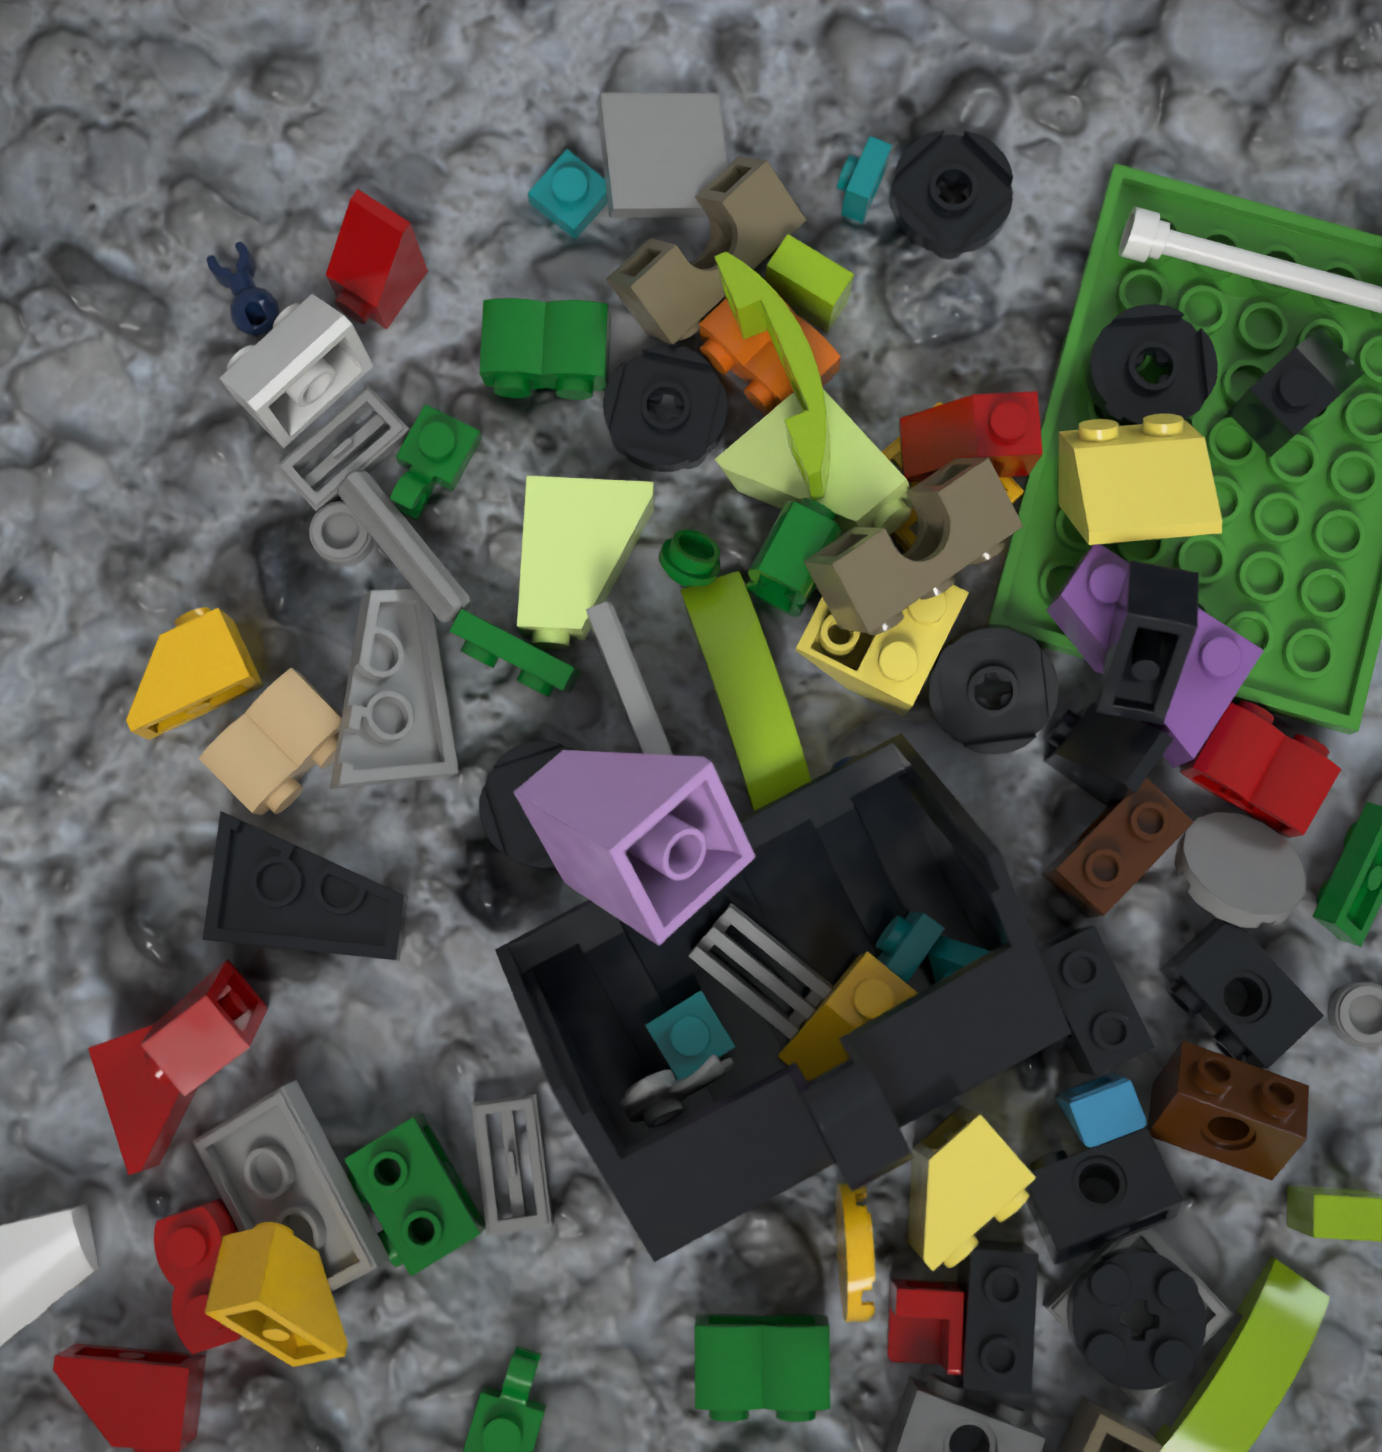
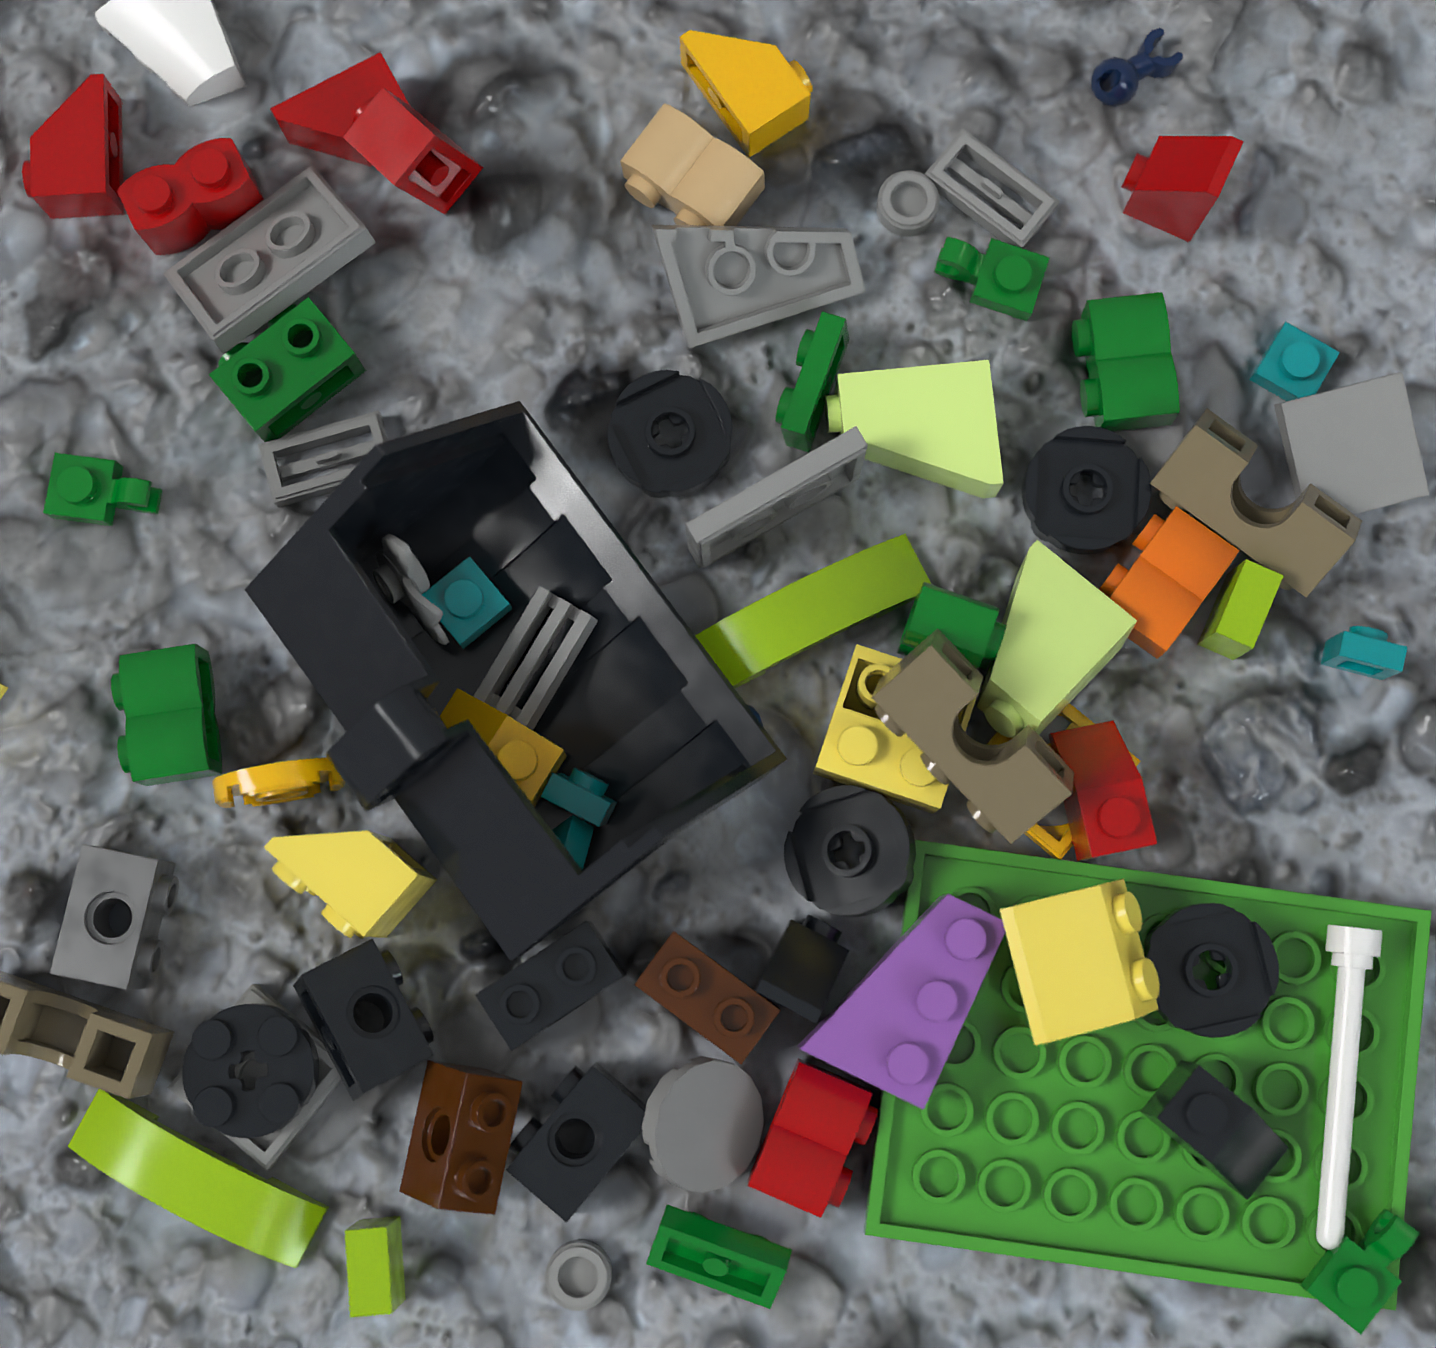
camera: 85 degrees right, 0 degrees up
black wing [202,811,408,961] -> none
yellow slope [205,1222,348,1367] -> none
white slope [219,294,373,448] -> none
light grey axle [337,470,471,622] -> none
lavender slope [514,750,756,945] -> none
green plate [658,529,721,587] -> none
lime slope [714,252,830,501] -> none
red panel [887,1278,964,1375] -> none
black plate [889,130,1013,259] -> none
black brick [954,1239,1039,1395] -> none
dark azure slope [1055,1072,1146,1147] -> none
black slope [1096,560,1199,725] -> none

